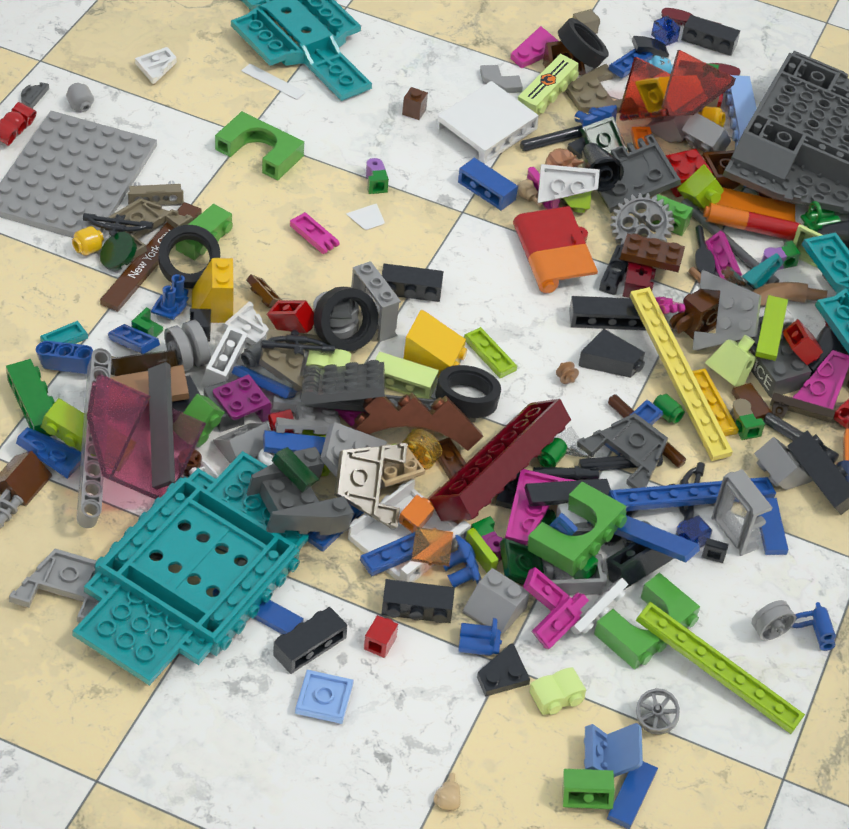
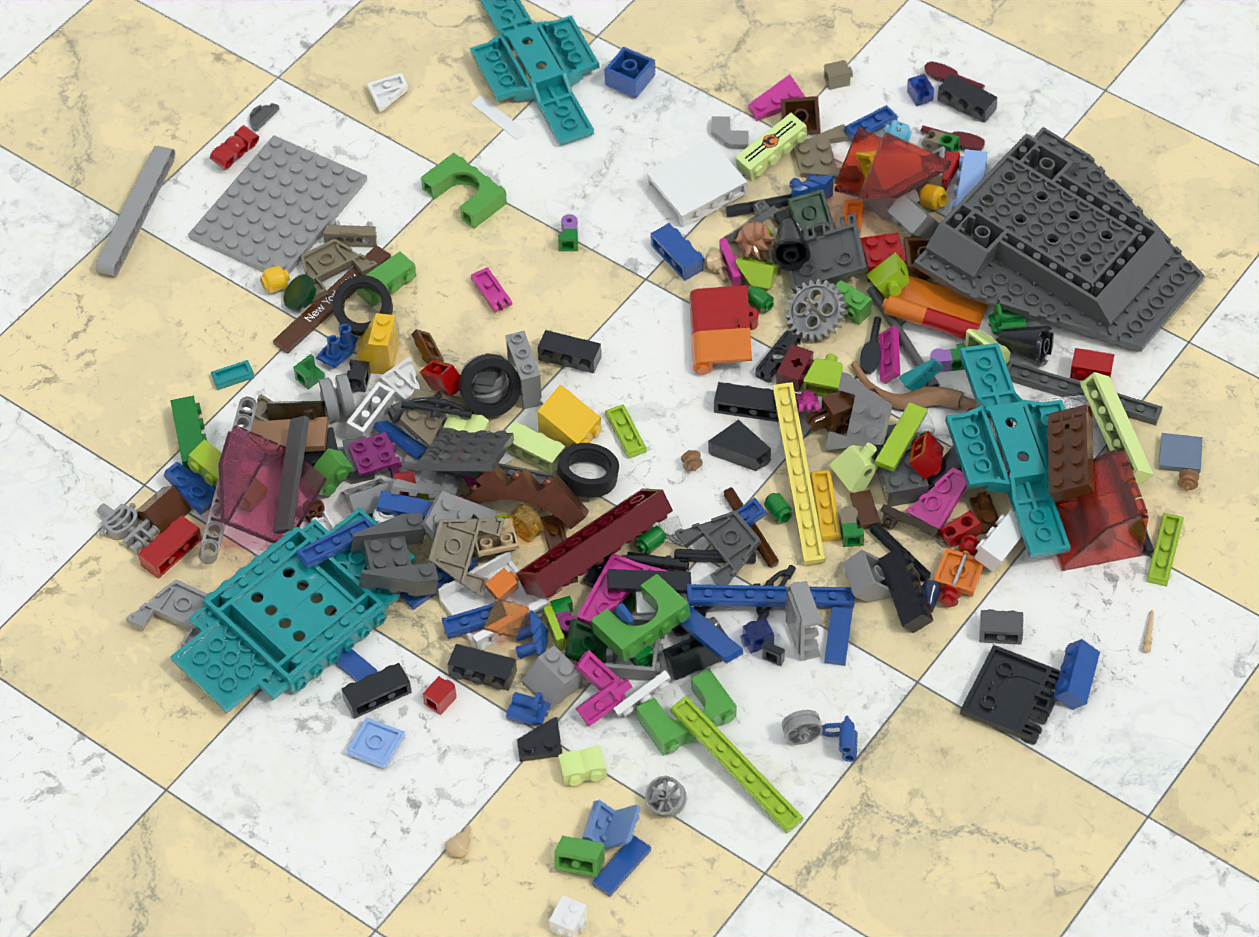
camera: 20 degrees right, 5 degrees up
blue beam [35,341,93,374] -> none
light grey head [66,83,94,112] -> none
black piece [83,213,154,236] -> none
blue tile [108,324,160,354] -> none
dark green slope [271,447,319,493] -> none
white sticker [346,203,385,230] -> none
reddish brown brick [402,87,428,120] -> none
white wing [537,164,600,204] -> none
black tyre [558,18,609,68] -> none
reddish brown plate [620,233,685,273] -> none
black slope [632,36,669,58] -> none
reddish brown axle [721,266,746,287] -> none
none -> red brick [138,515,202,579]
none -> blue tile [296,517,373,569]
none -> blue brick [604,46,655,98]
none -> dark grey hinge [723,199,778,243]
none -> green brick [748,286,774,313]
none -> lime torso [803,354,843,397]

